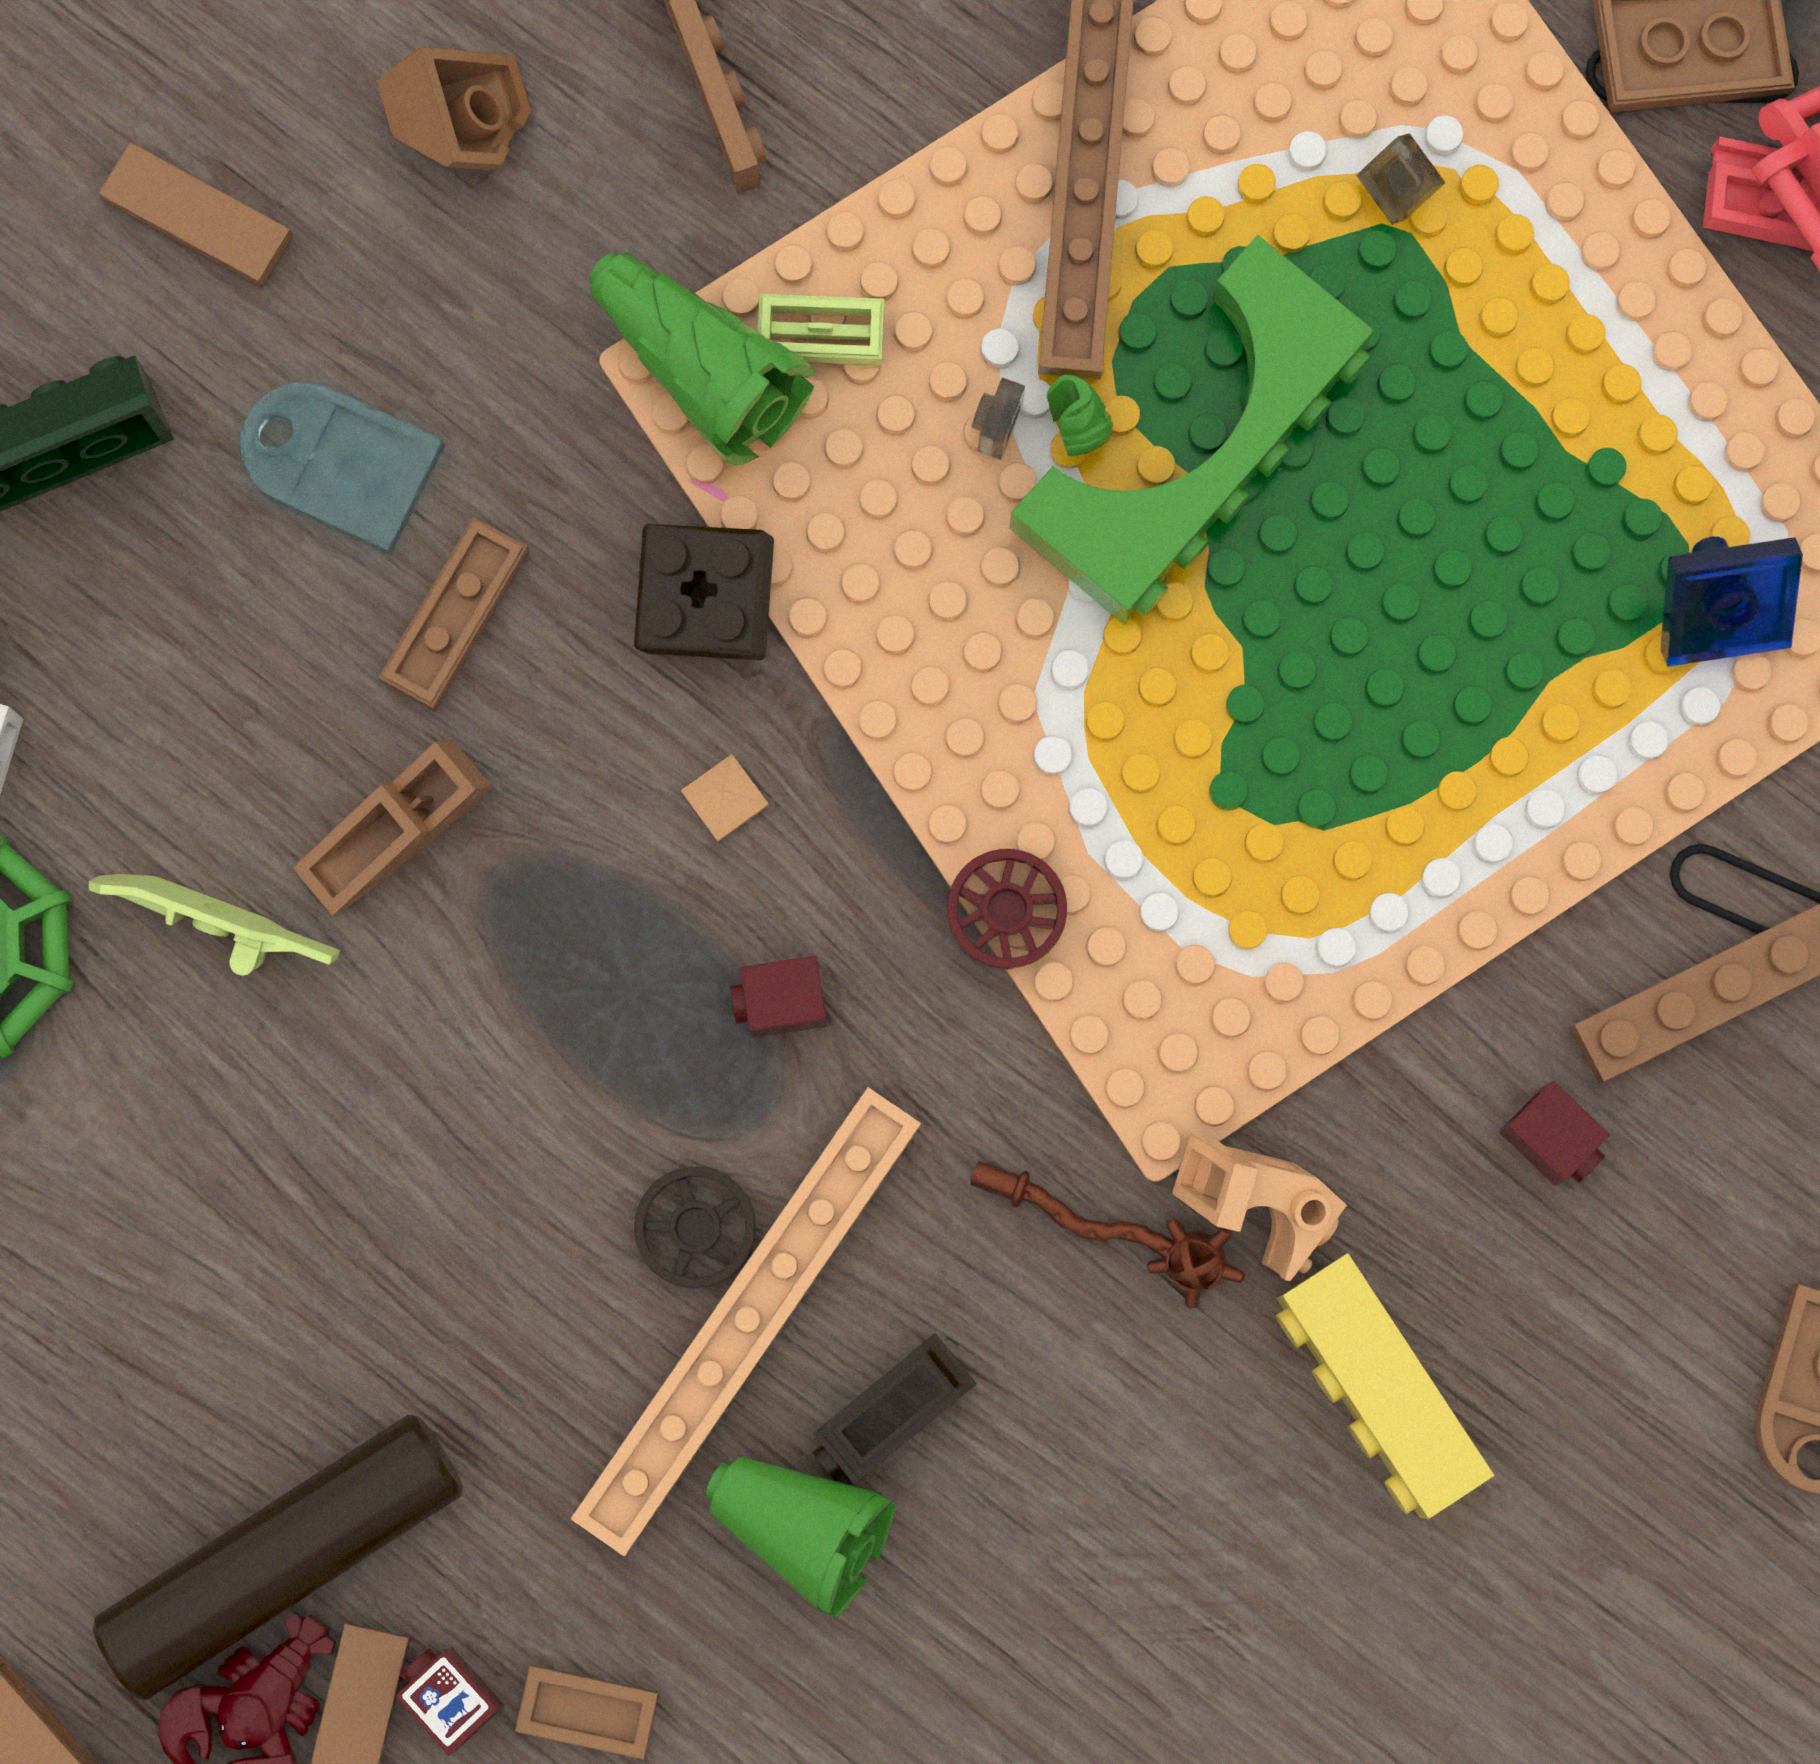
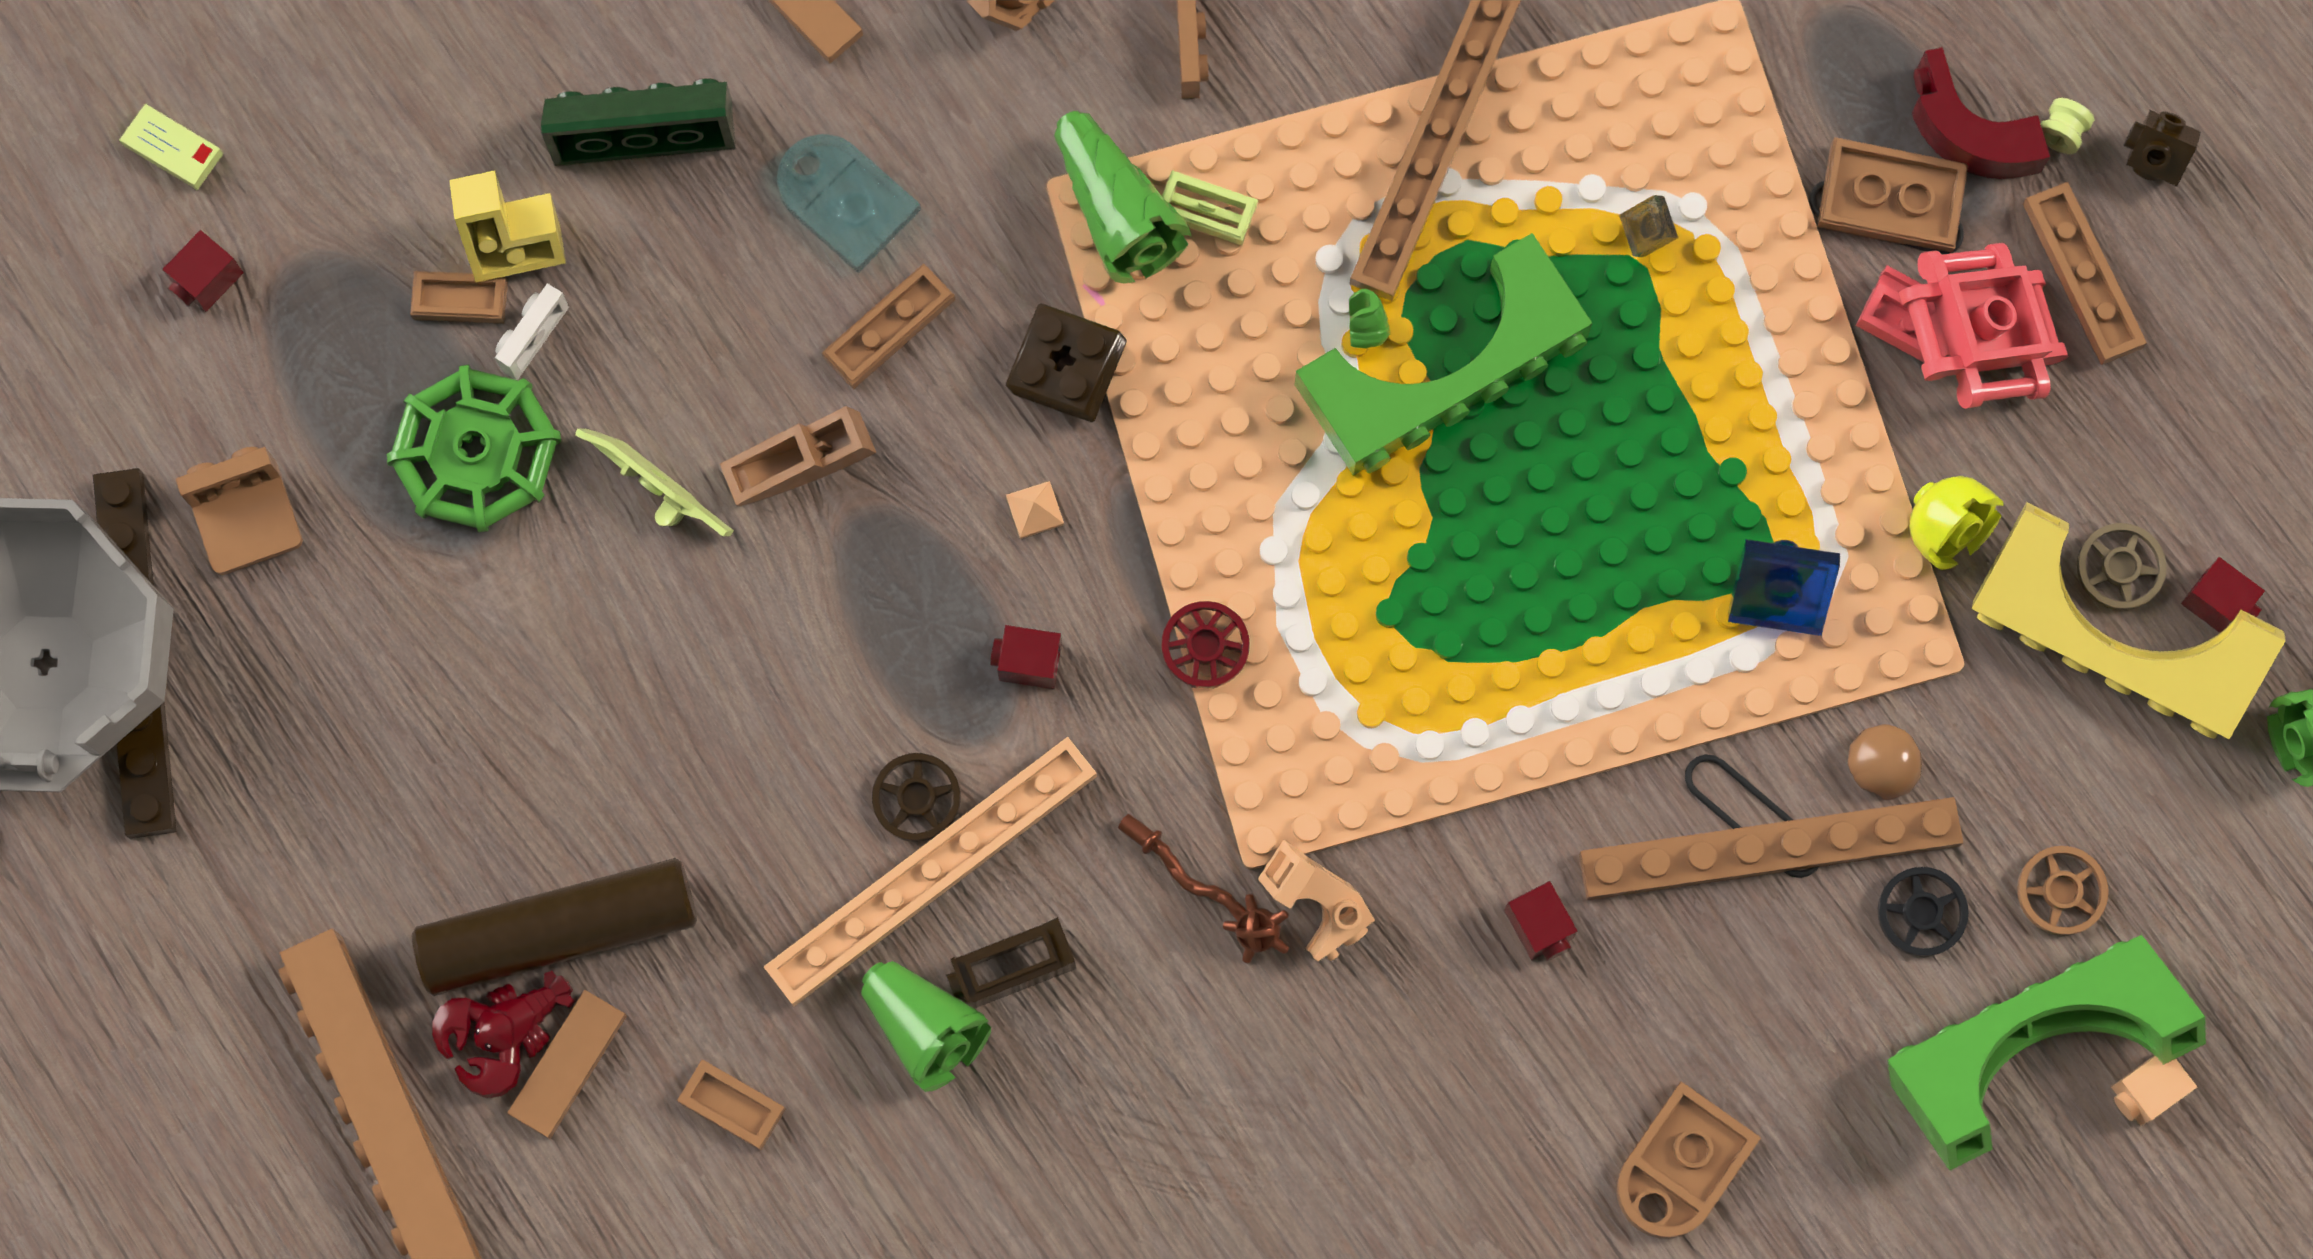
camera: 20 degrees right, 5 degrees down
brick [395,1647,505,1756] -> none
clear smoke plate [971,377,1026,460] -> none
light yellow brick [1276,1253,1495,1519] -> none

